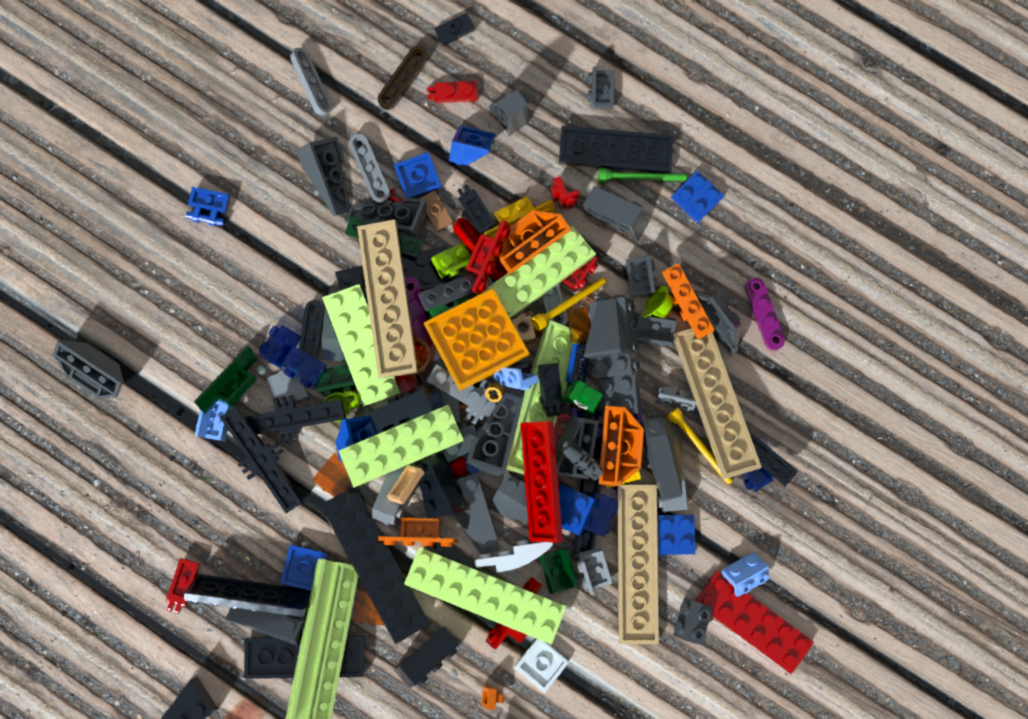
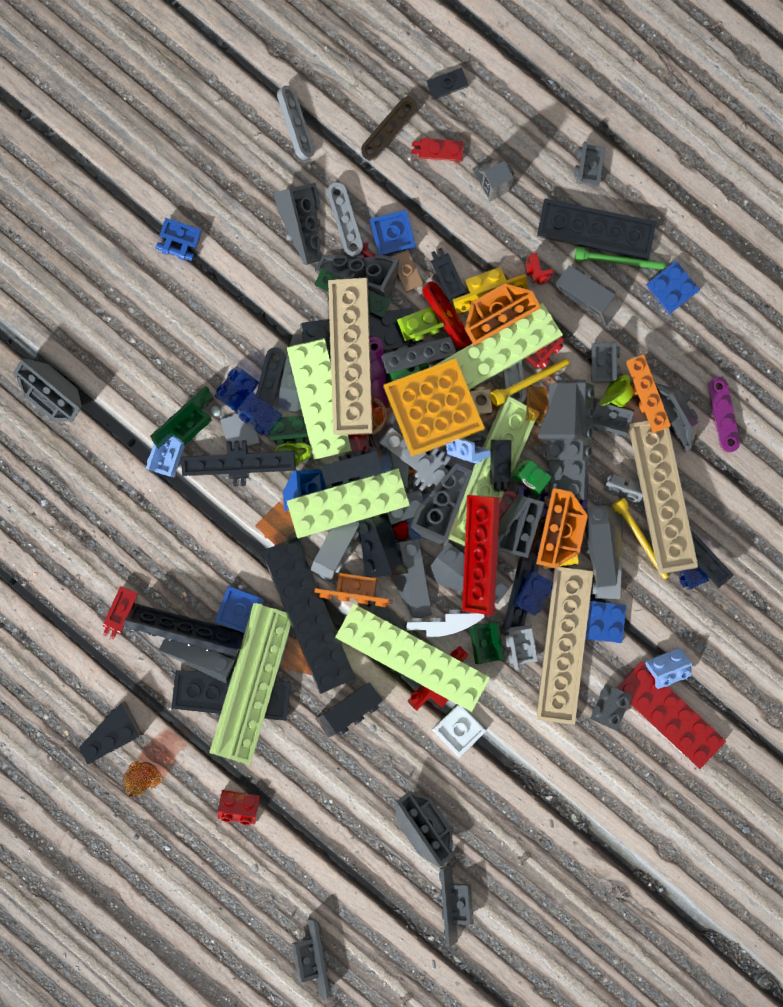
camera: 15 degrees right, 5 degrees up
black hinge [220,406,304,514] -> none
light nougat tile [387,465,425,505] -> none
blue slope [449,125,496,165] -> none
red bracket [466,220,511,295] -> none
orange tile [481,686,504,710] -> none
pearl gold bush [485,382,505,402] -> none
blue plate [558,484,596,536] -> none
dark grey hinge [562,439,604,480] -> none
tile [565,344,589,383] -> none

